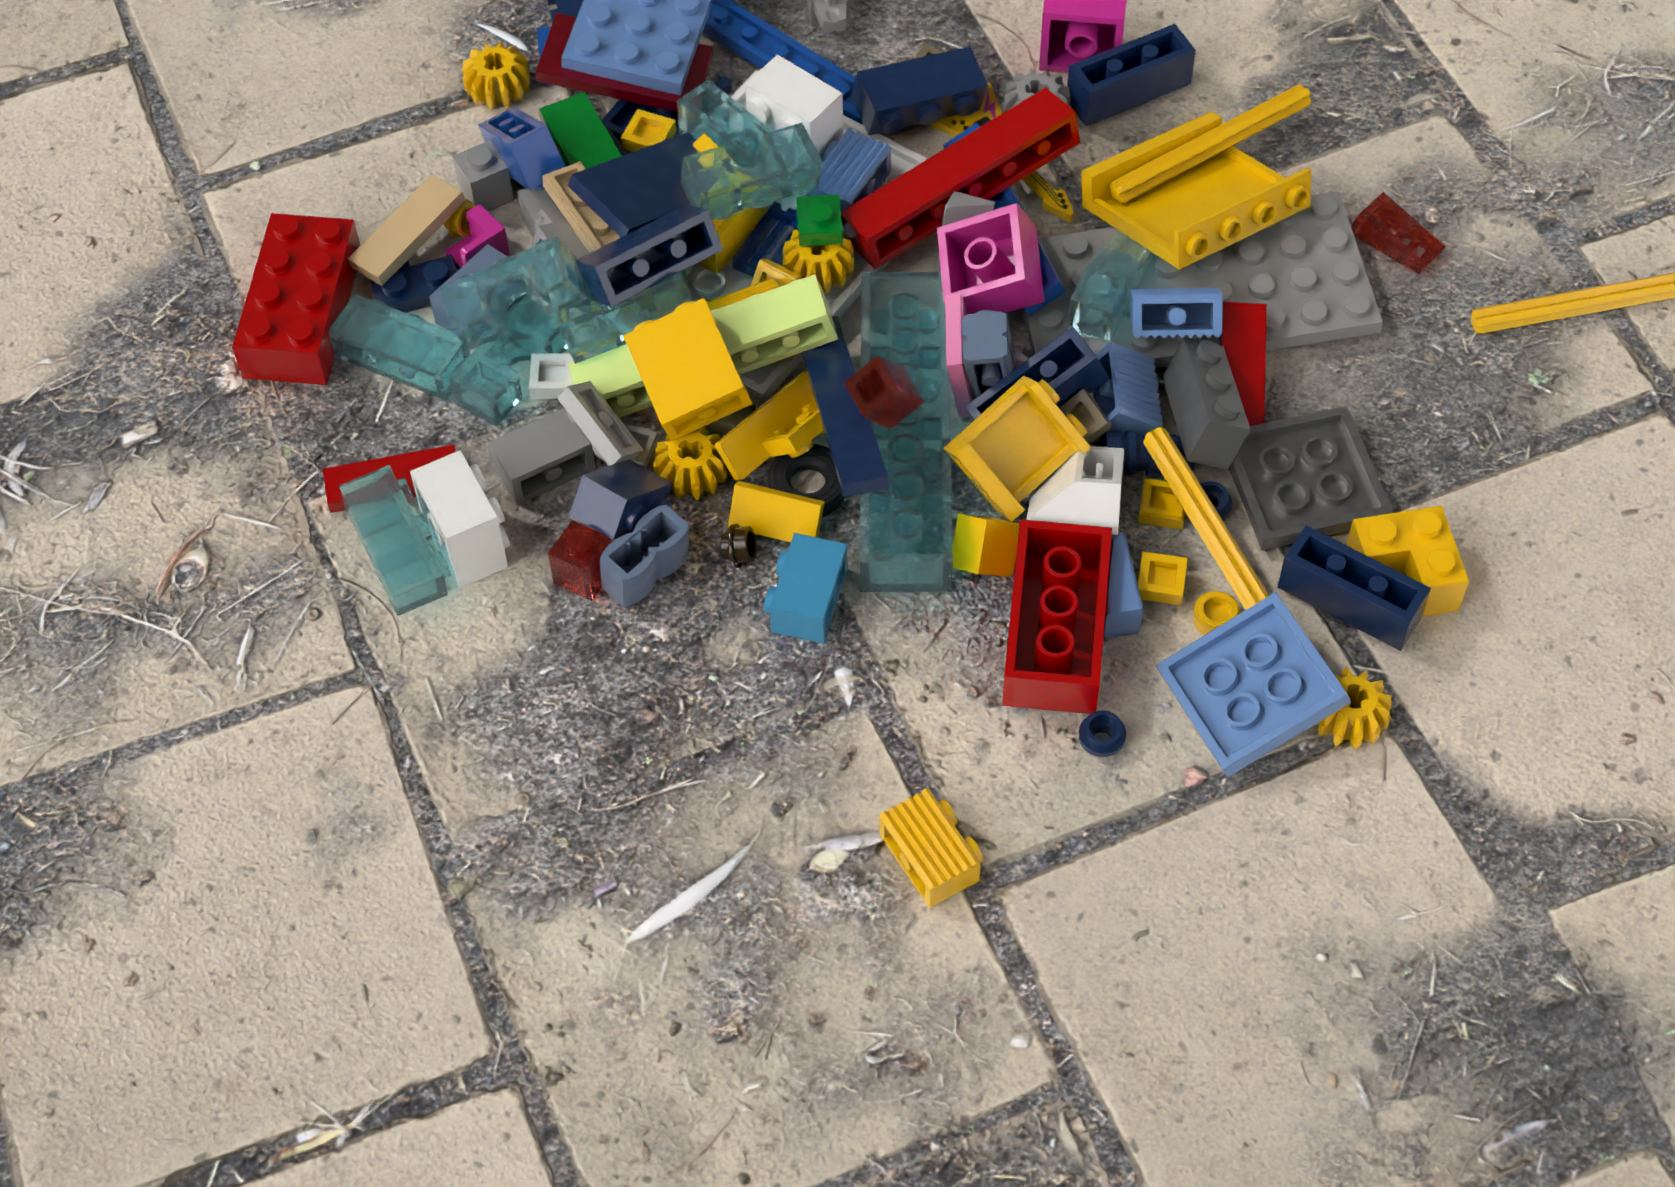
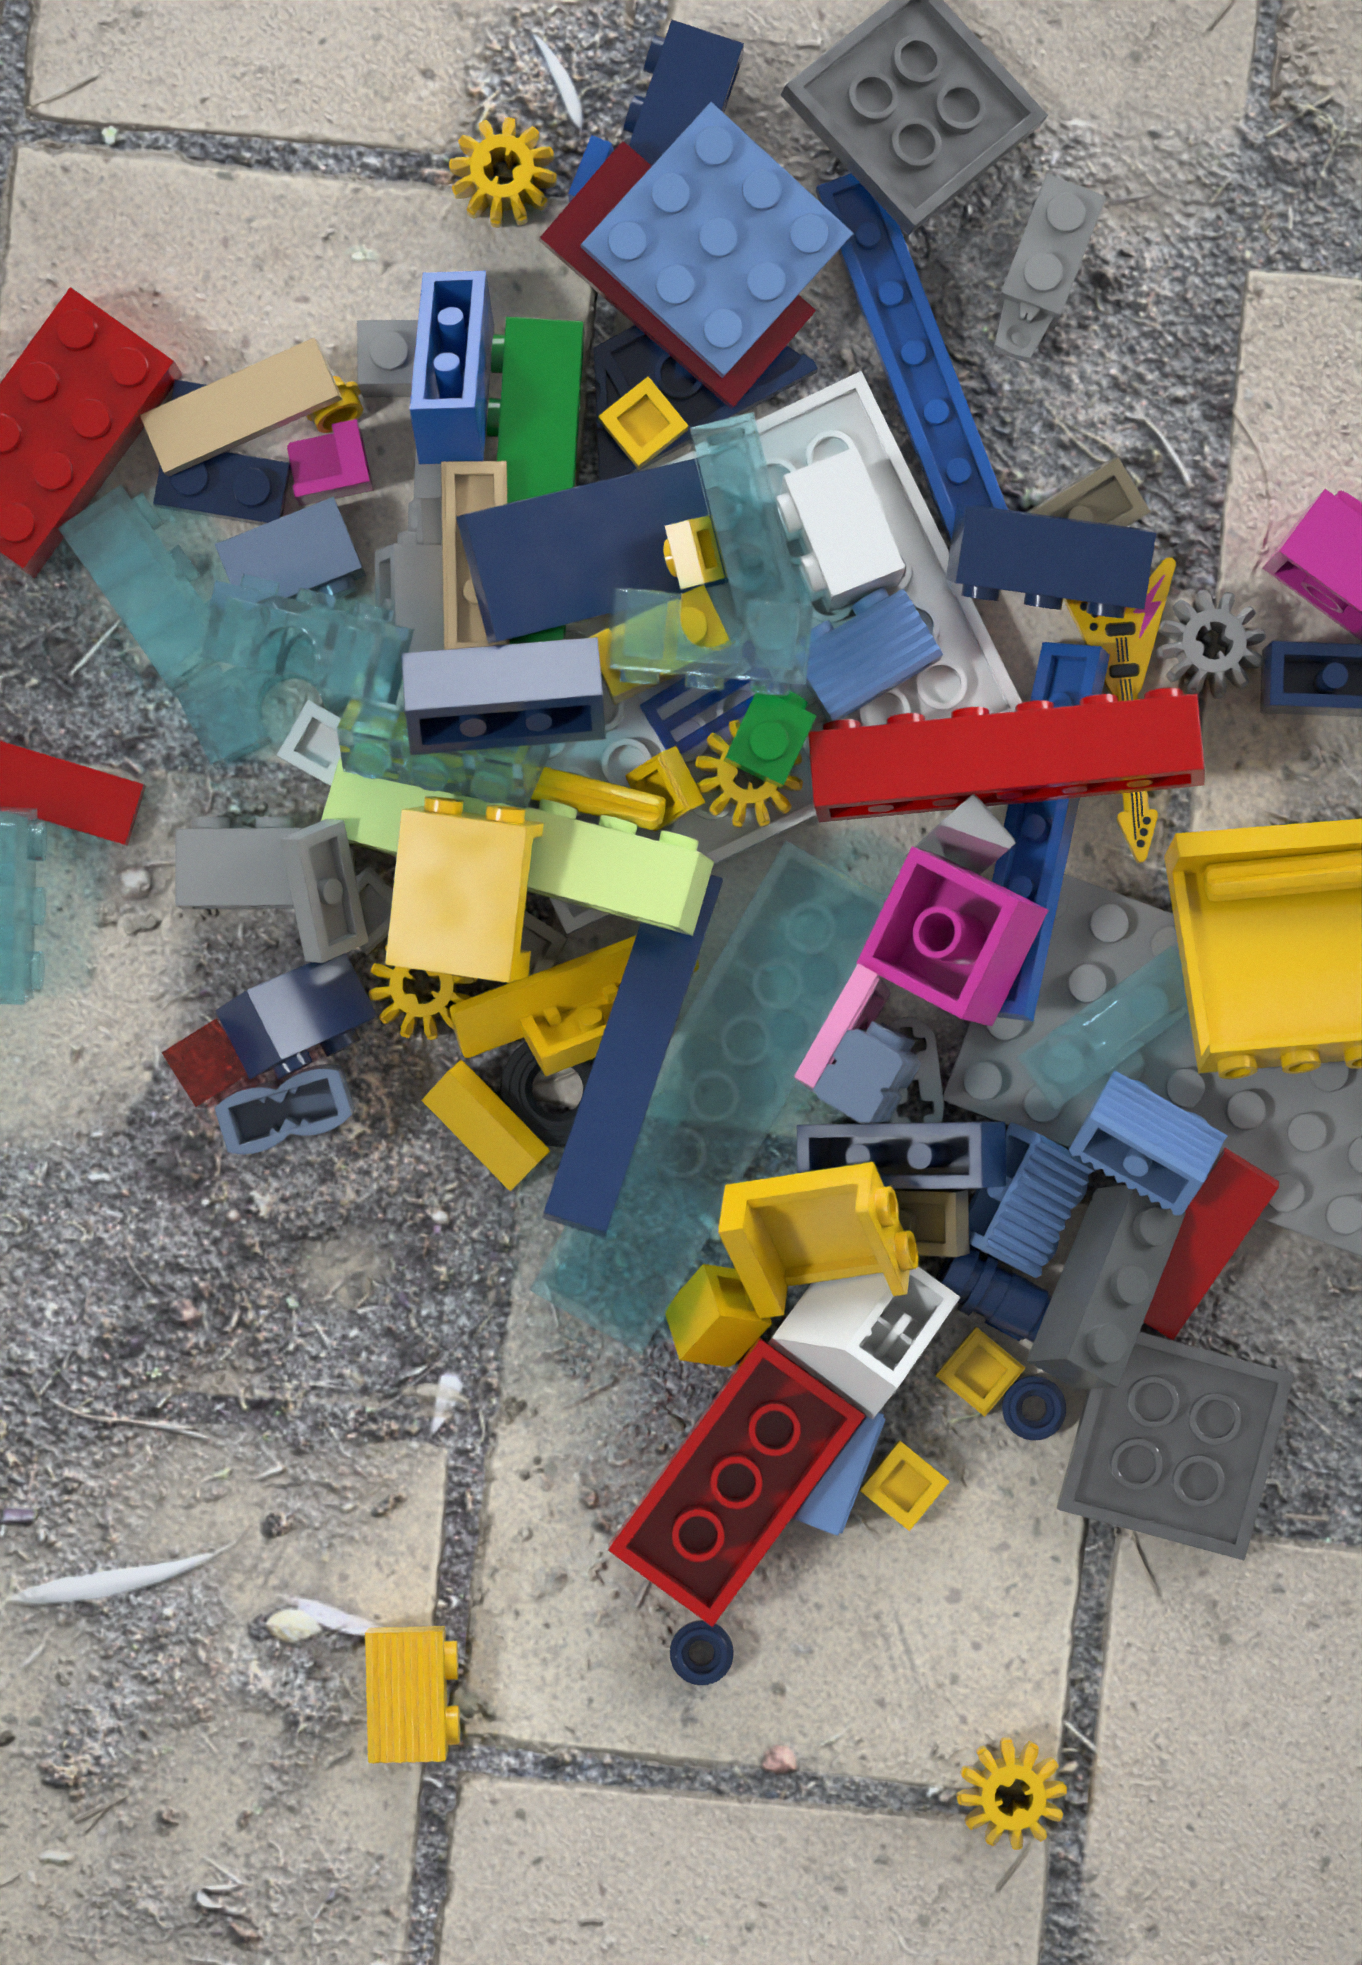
camera: 25 degrees right, 30 degrees up
white brick [410,450,511,589] -> none
dark brown plate [721,523,756,568] -> none
dark azure brick [764,533,848,644] -> none
clear red brick [844,355,924,429] -> none
yellow axle [1143,427,1269,610] -> none
medium blue plate [1156,592,1351,778] -> none
yellow tile [1192,591,1240,635] -> none
dark blue brick [1277,525,1431,651] -> none
yellow brick [1346,505,1469,617] -> none

